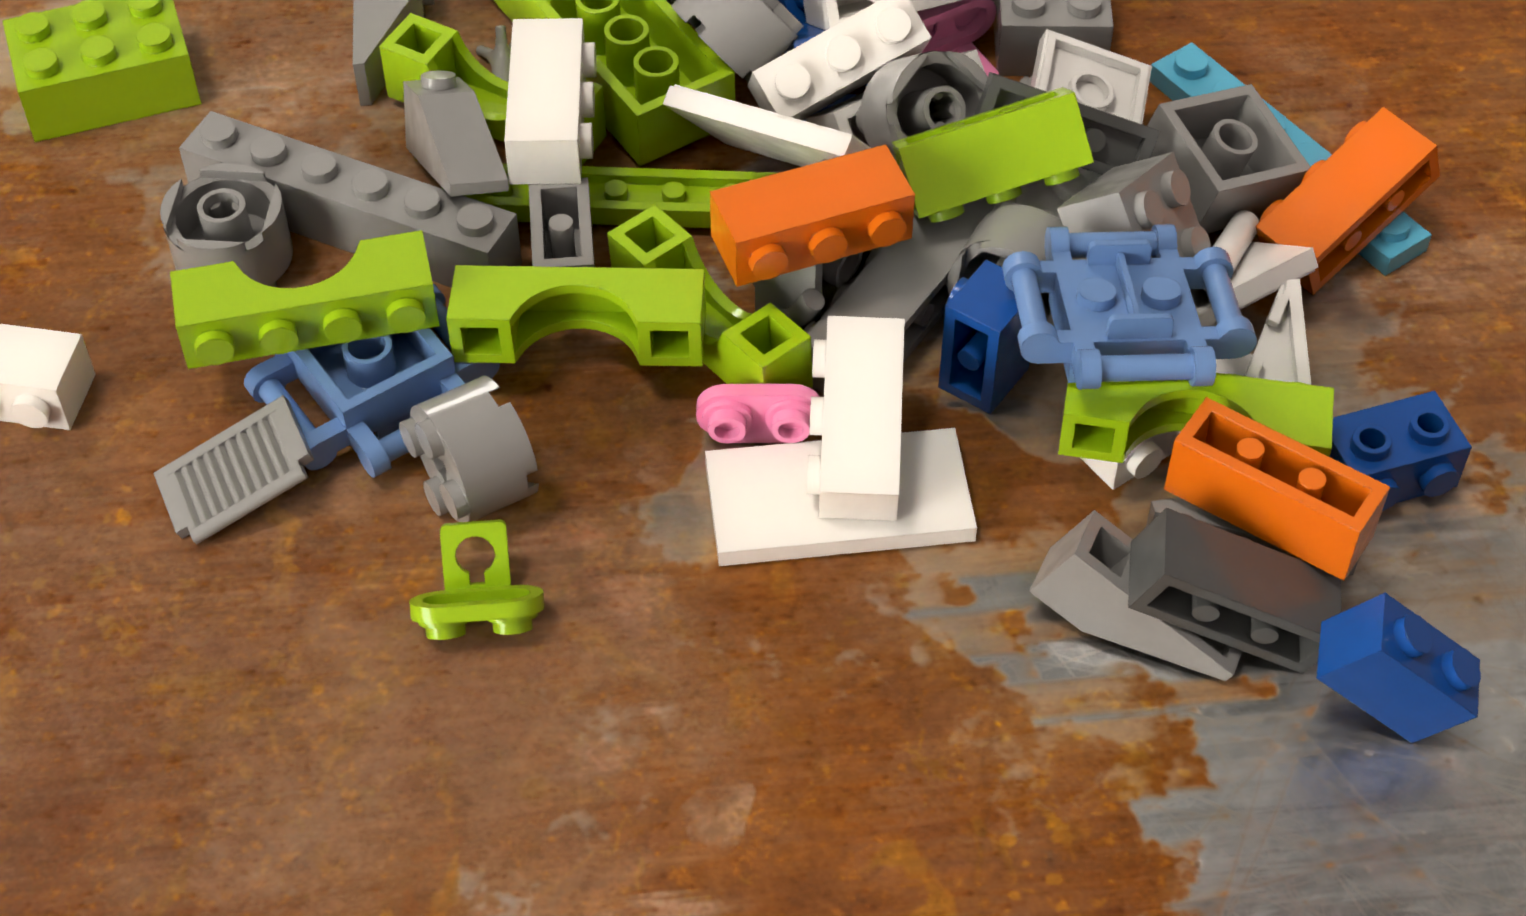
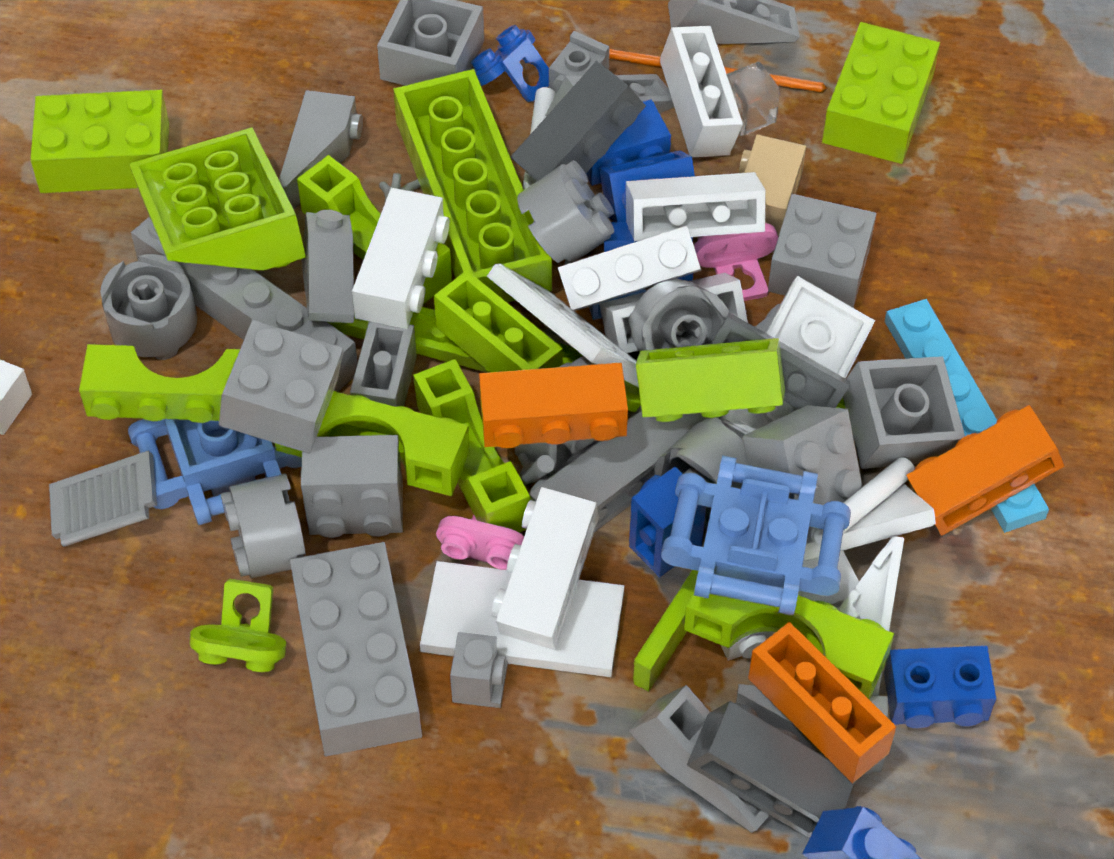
camera: 15 degrees right, 5 degrees up
none -> lime slope [129,127,306,271]
none -> light grey brick [219,320,343,454]
none -> light grey brick [290,542,422,756]
none -> light grey brick [301,435,403,538]
none -> lime brick [434,270,563,372]
none -> light grey brick [450,632,508,708]
none -> lime tile [633,570,698,692]

